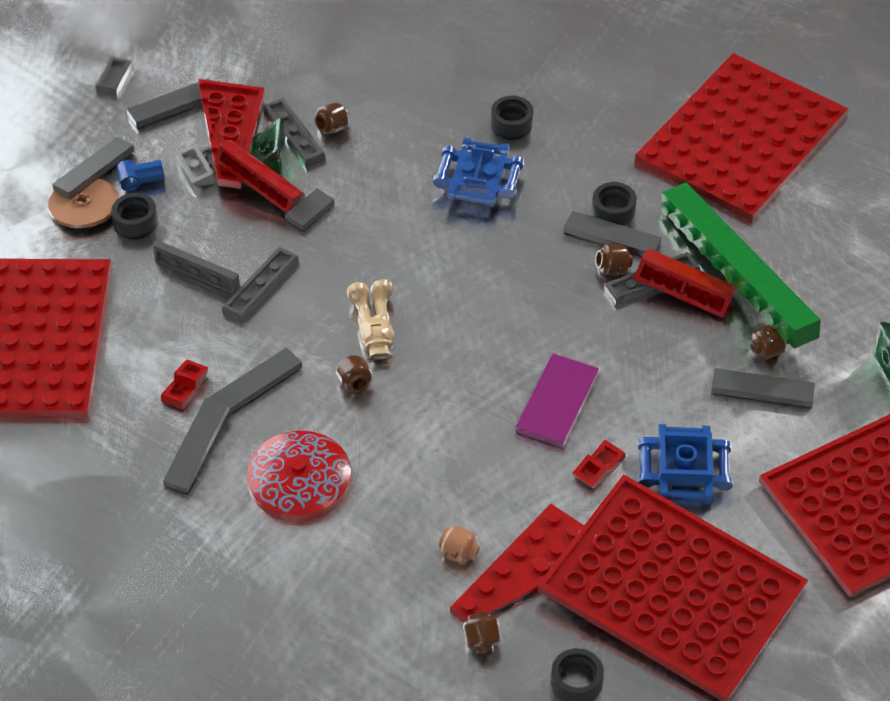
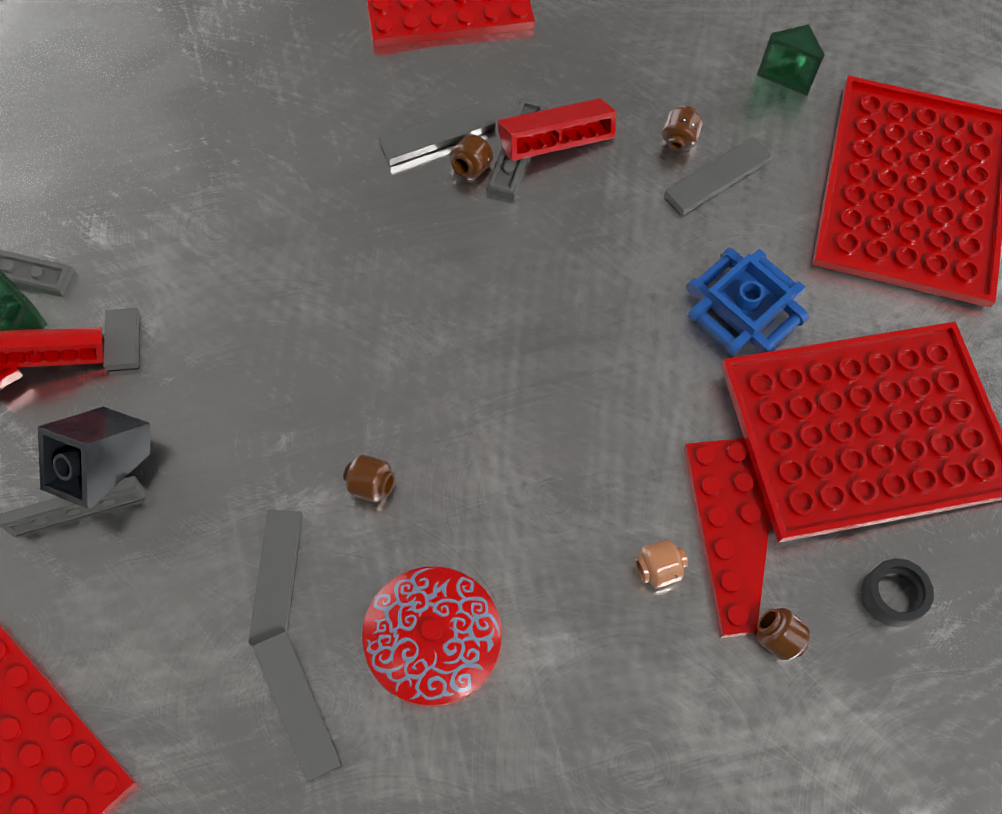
camera: 50 degrees left, 15 degrees up
red slope [161,359,208,410] -> none
dark grey tile [222,247,299,323] -> none
reddish brown head [315,103,349,135] -> none
tan piece [347,279,394,360] -> none
blue brick [433,137,524,208] -> none
black tyre [491,96,534,138] -> none
magenta tile [515,353,599,448] -> none
red slope [572,439,626,489] -> none
black tyre [591,182,637,225] -> none
green brick [660,183,821,349] -> none
none -> black slope [38,407,151,509]

